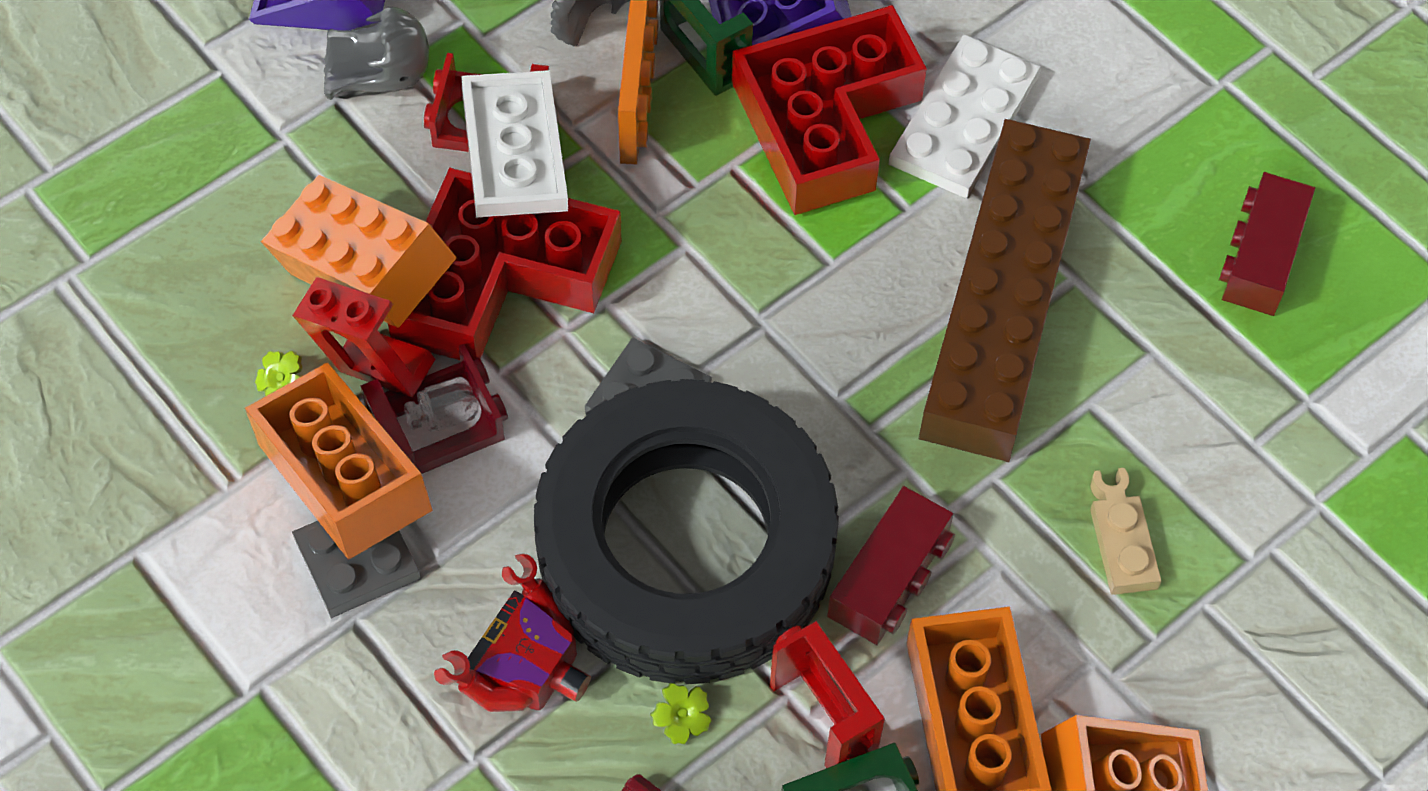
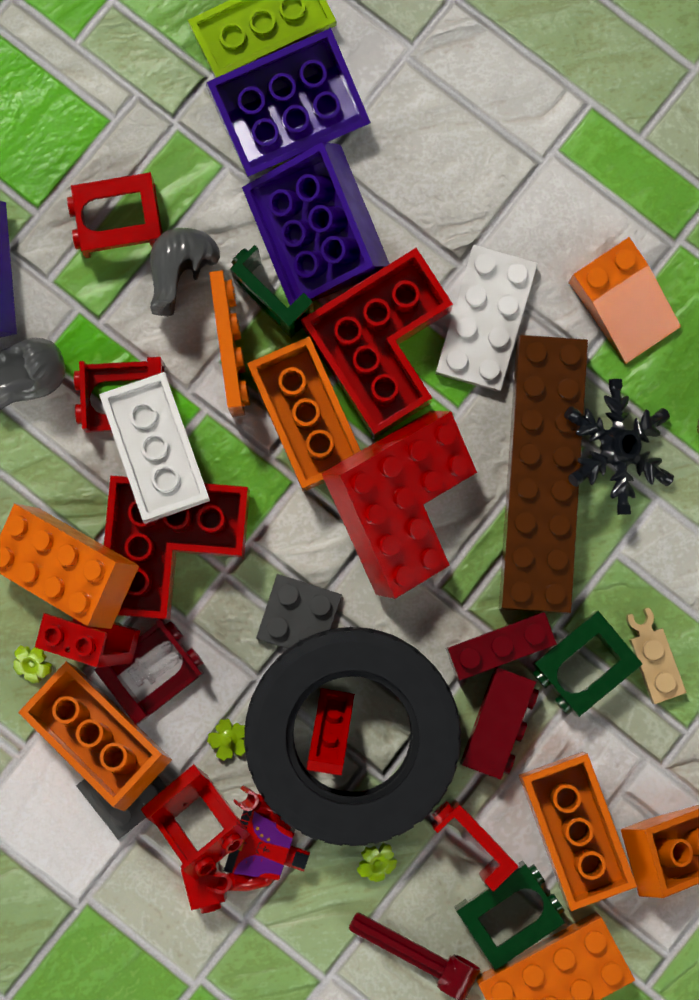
camera: 10 degrees left, 25 degrees up
none -> red panel [141,764,251,880]
none -> red brick [181,862,227,914]
none -> lime plant [207,718,246,761]
none -> orange brick [247,336,361,492]
none -> red plate [307,688,355,776]
none -> red brick [321,411,477,599]
none -> dark red brick [445,612,557,681]
none -> dark green panel [532,611,643,717]
none -> black piece [564,379,674,515]
none -> orange slope [568,237,681,364]

